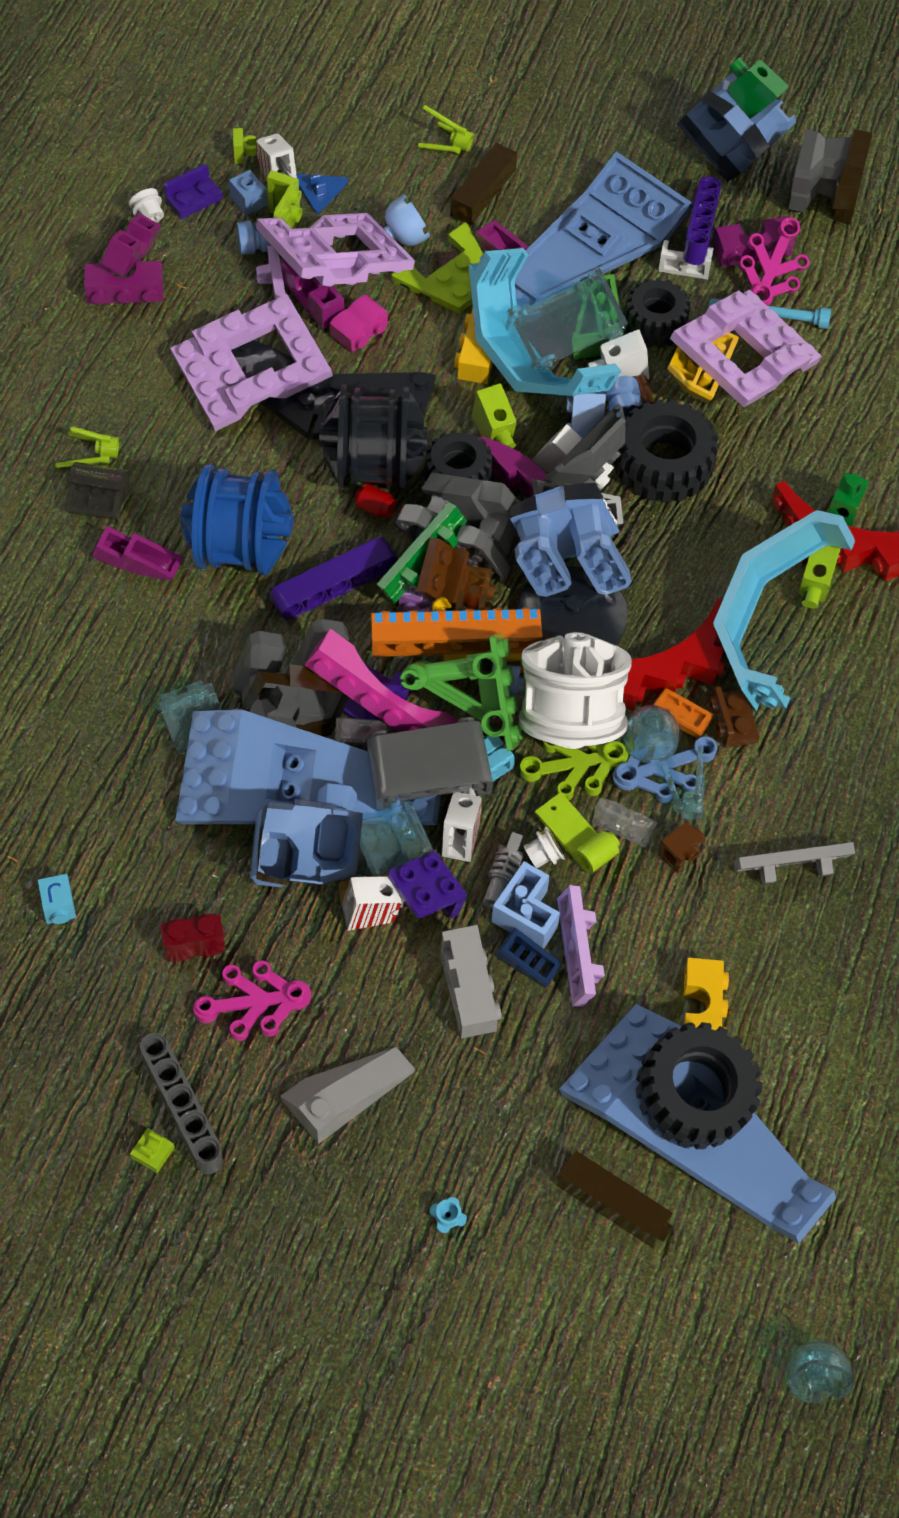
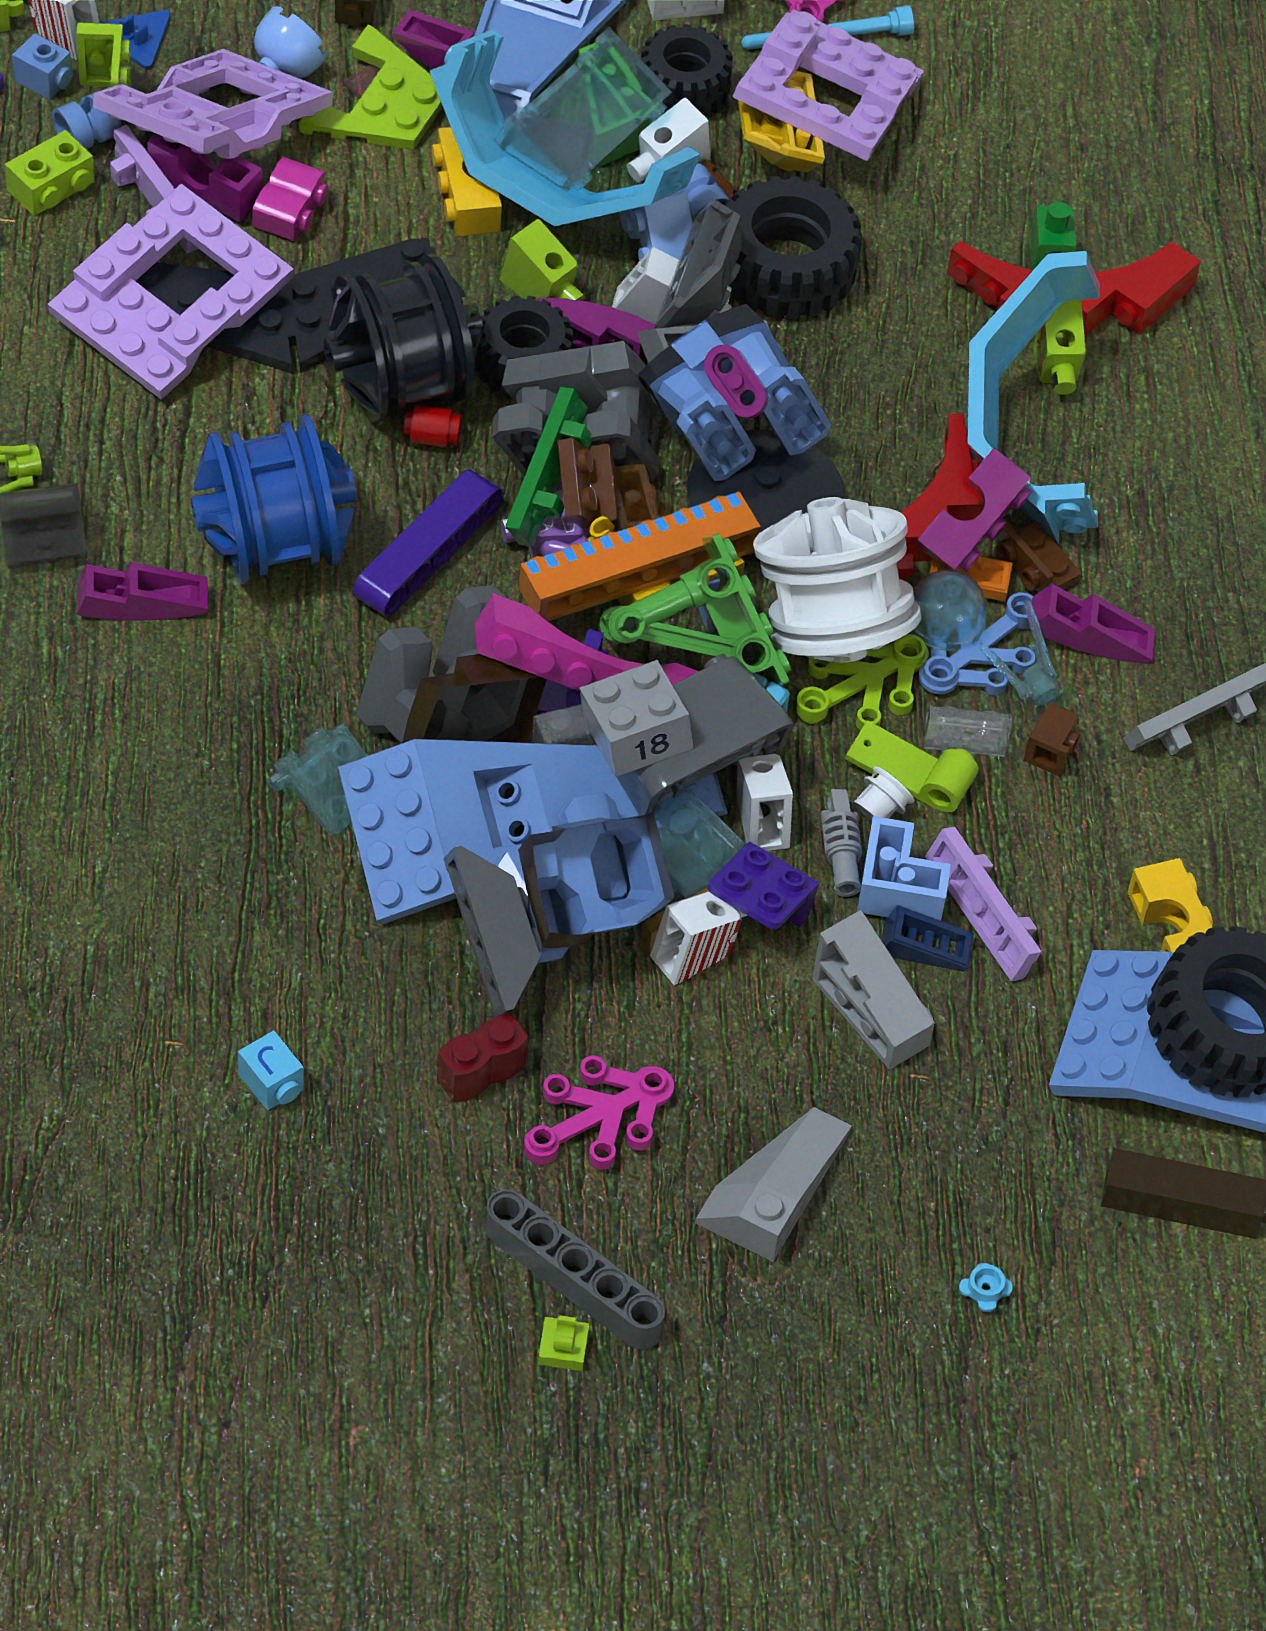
camera: 25 degrees left, 5 degrees down
none -> lime brick [5,130,95,216]
none -> dark grey wedge [443,846,542,1017]
none -> light grey brick [579,660,694,777]
none -> magenta plate [704,345,769,418]
none -> magenta arch [917,448,1032,576]
none -> magenta slope [1028,583,1155,664]

